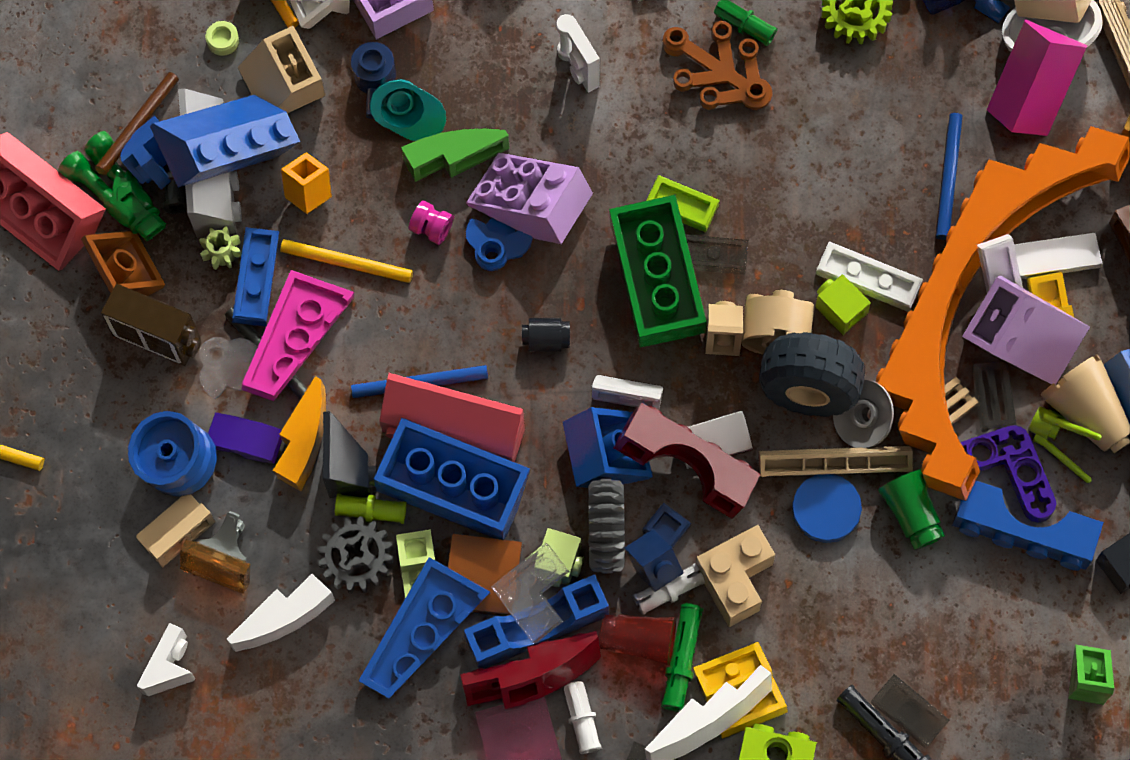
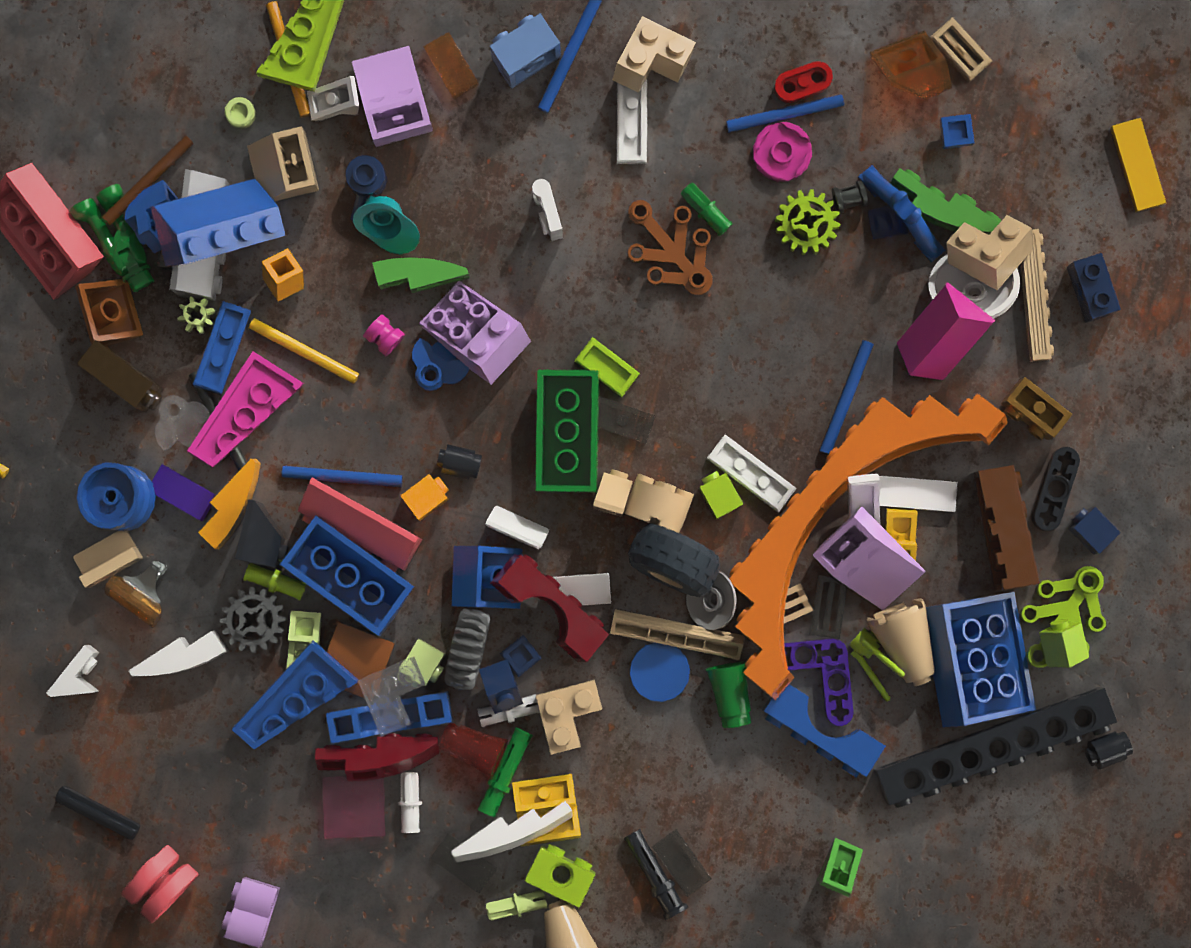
camera: 10 degrees right, 15 degrees up
none -> light orange brick [401,474,449,521]

